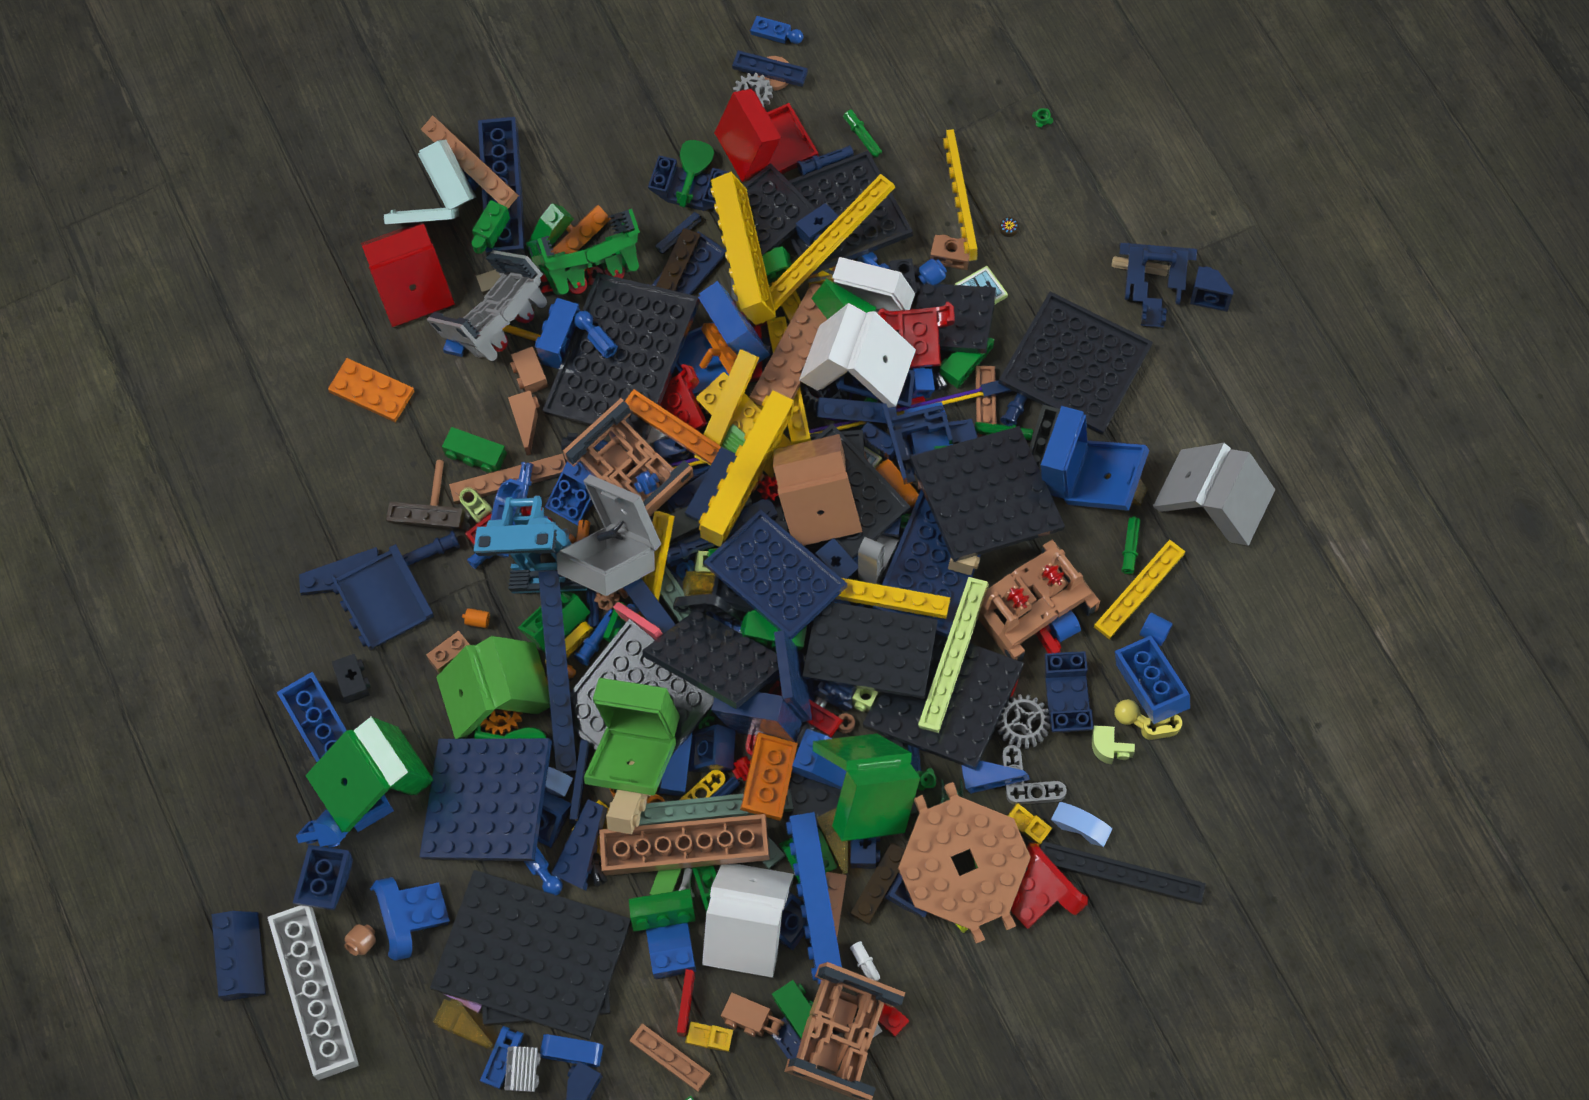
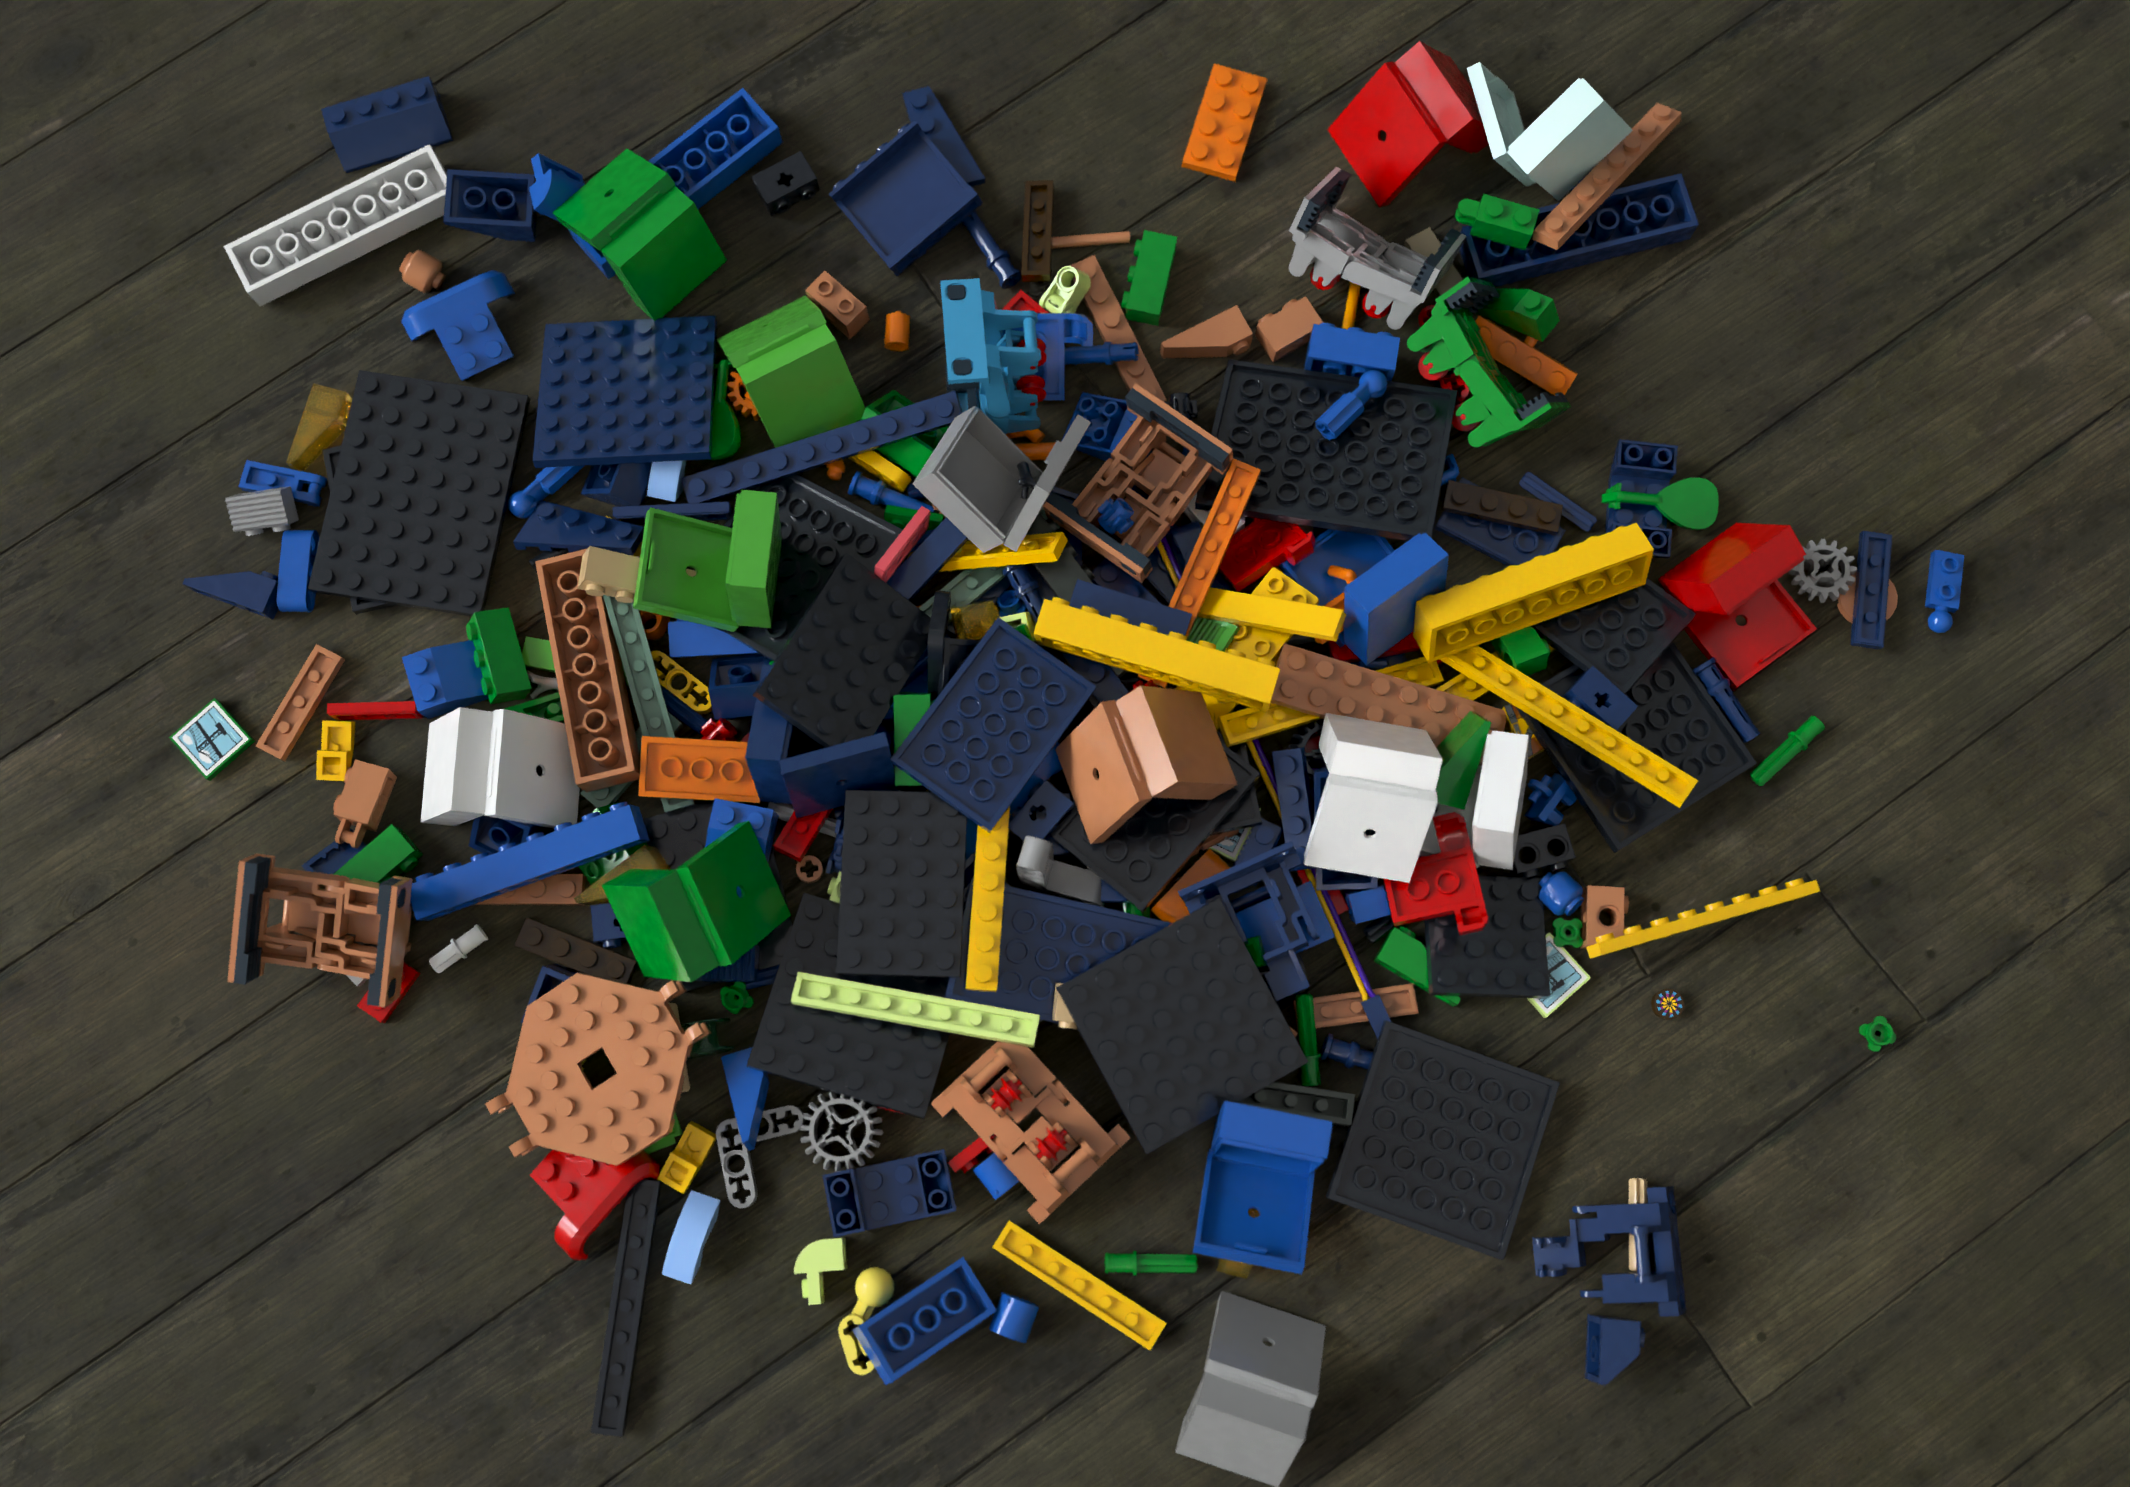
camera: 80 degrees right, 10 degrees up
none -> green plate [1552,918,1583,948]

